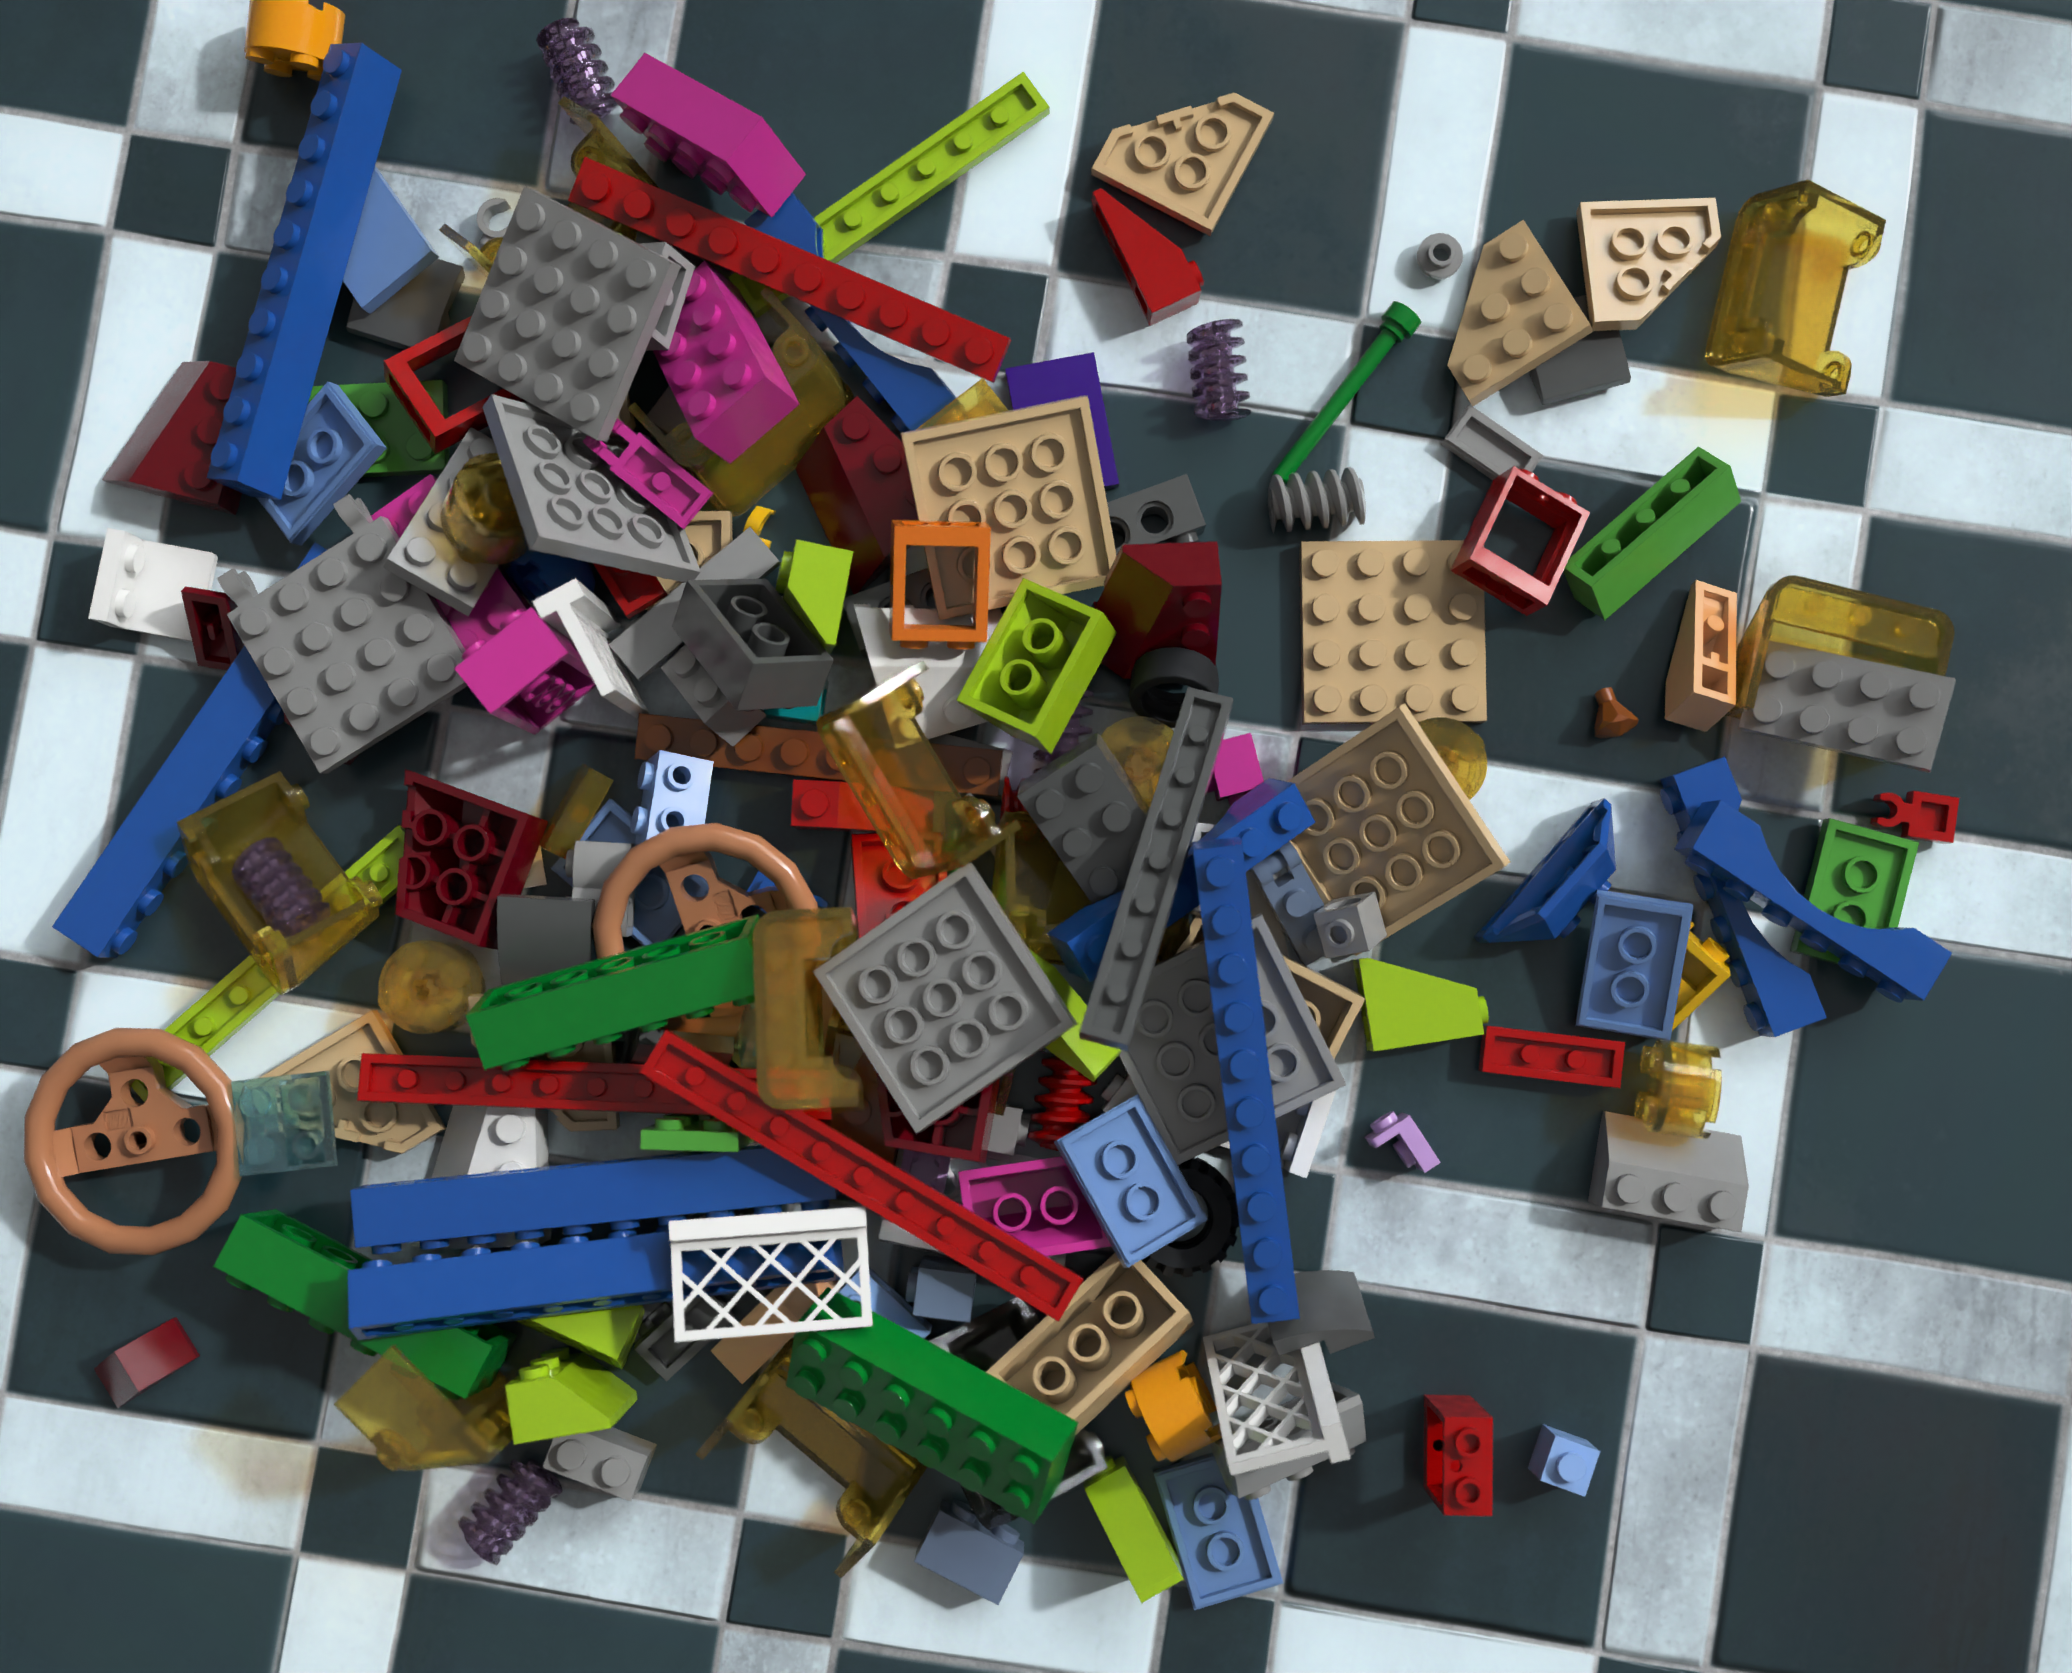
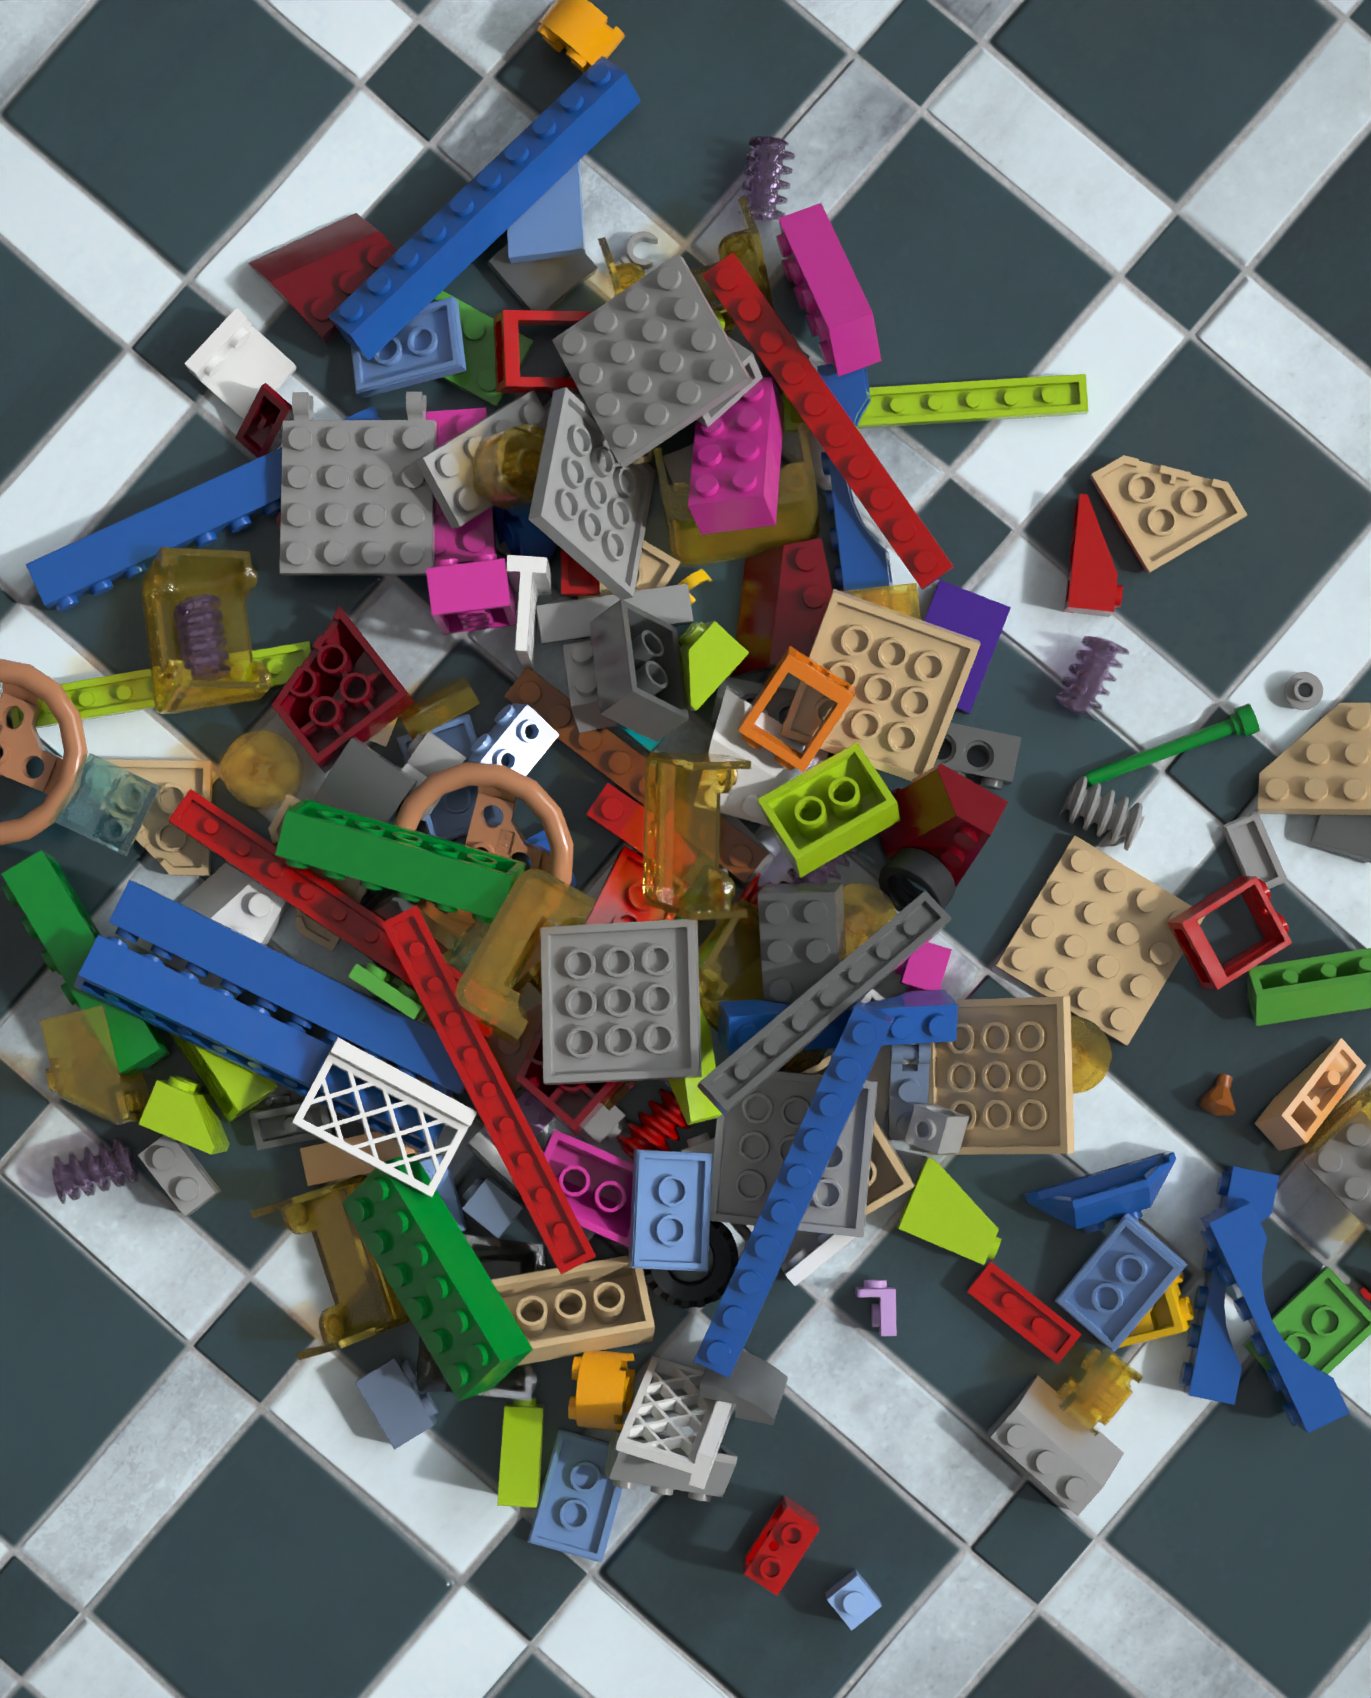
camera: 30 degrees right, 0 degrees up
dark pink hinge [582,418,713,529] -> none

